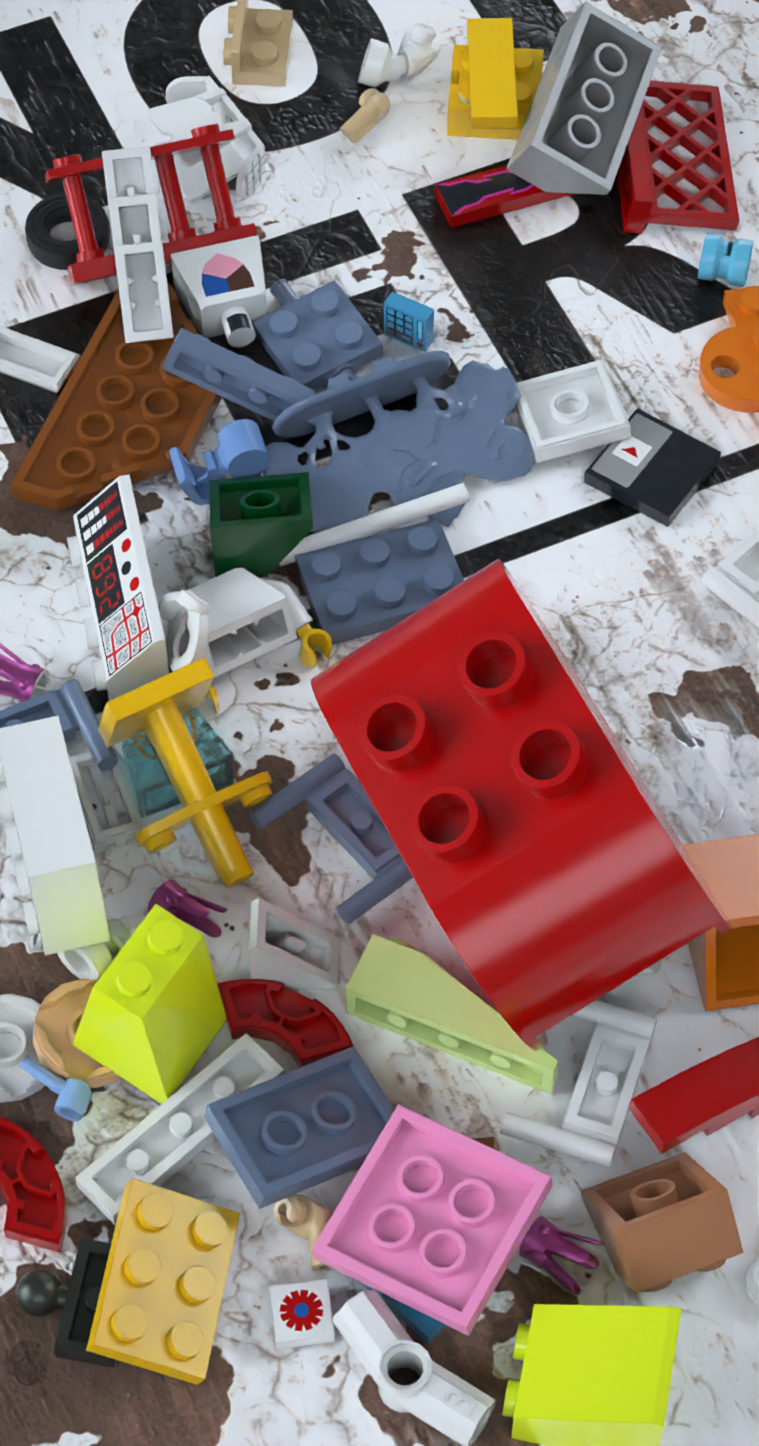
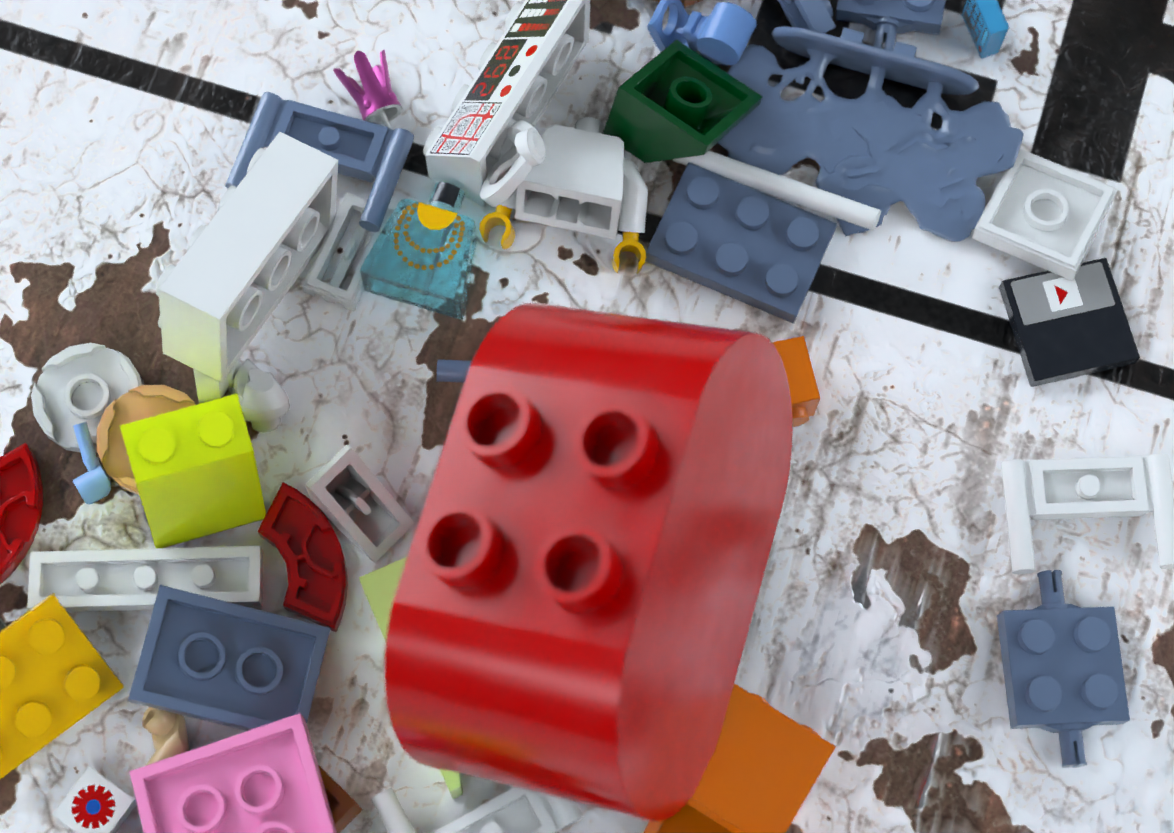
camera: 40 degrees right, 15 degrees up
yellow piece [98,657,273,888] -> none
flat silver piece [147,879,228,938] -> none

